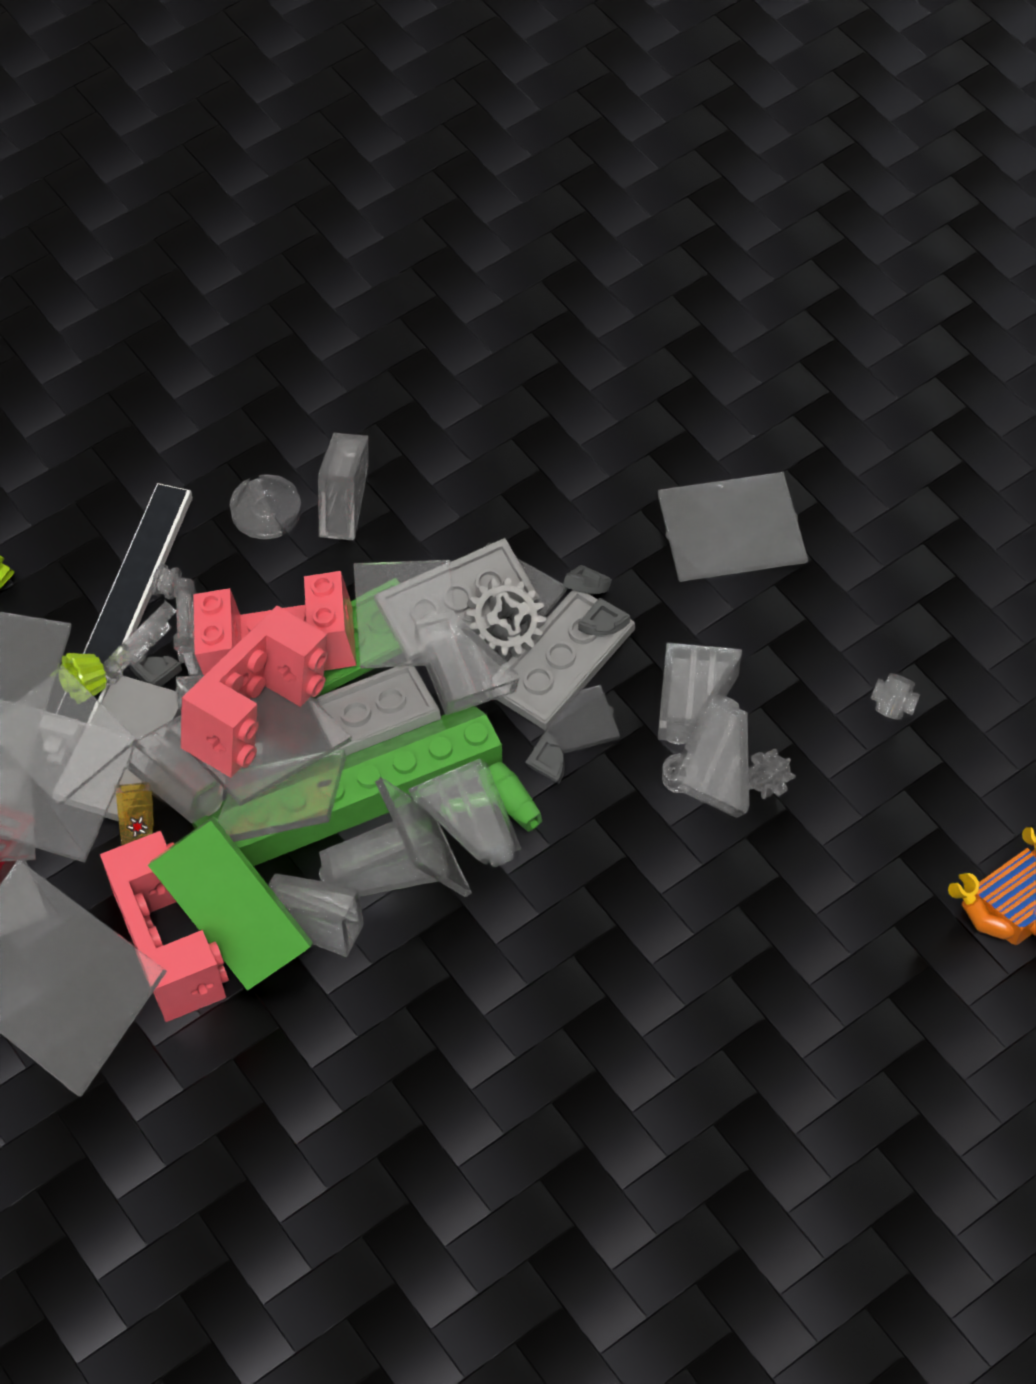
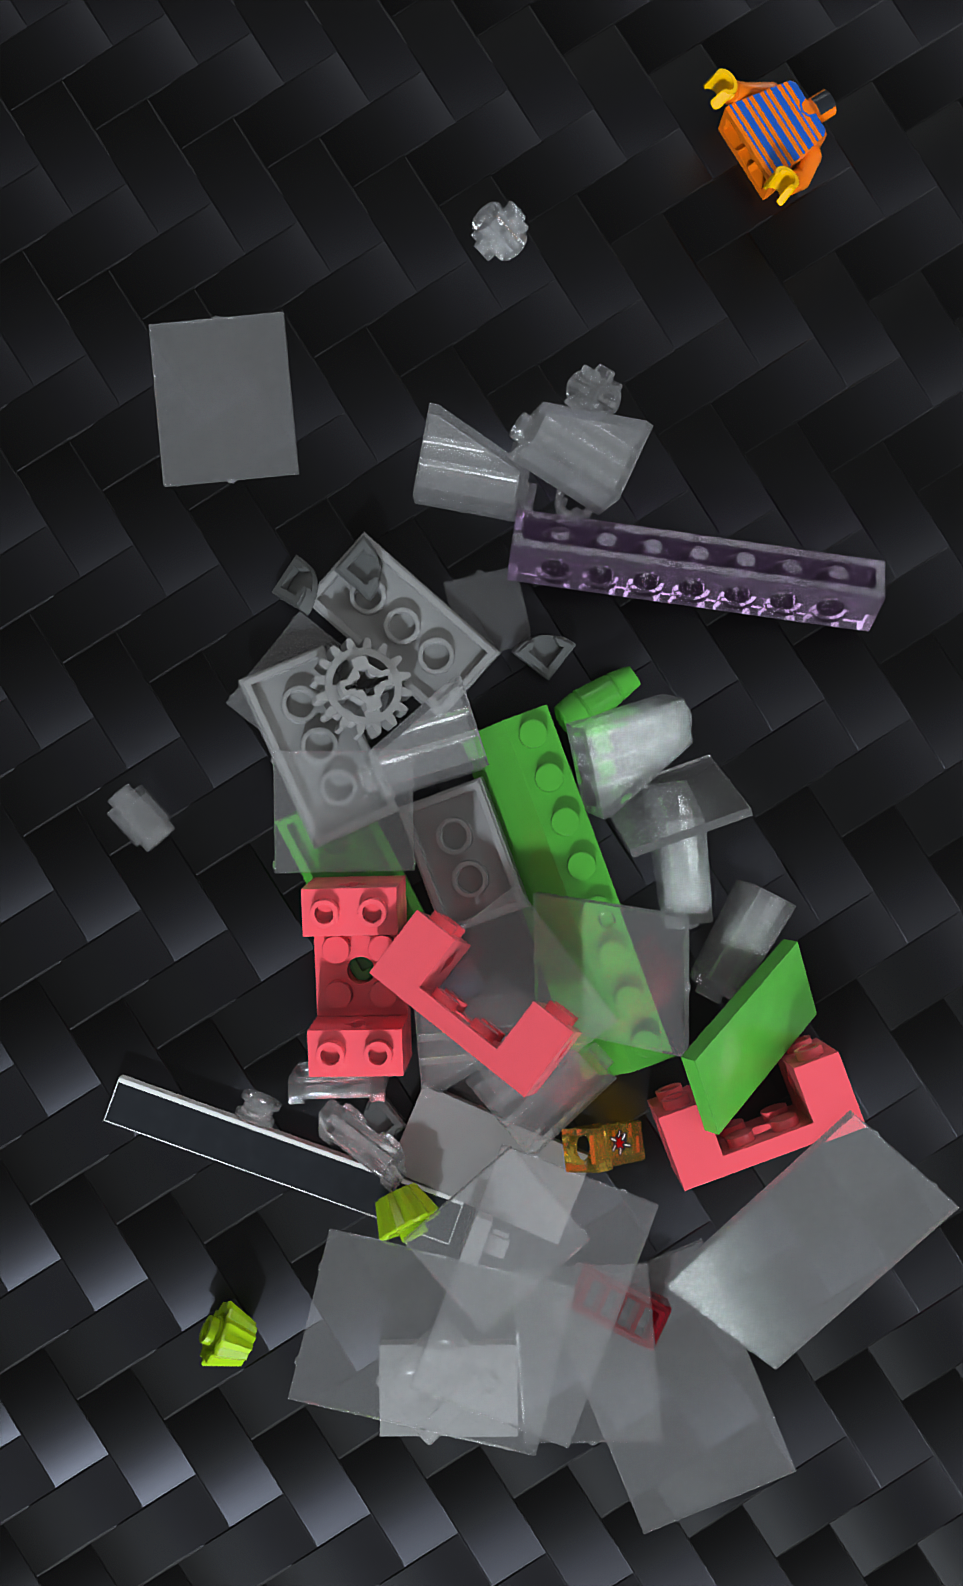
camera: 90 degrees left, 30 degrees up
clear tile [230,474,302,540] -> none
clear slope [318,433,368,540] -> none
none -> clear brick [107,784,175,852]
none -> clear purple brick [507,509,886,632]

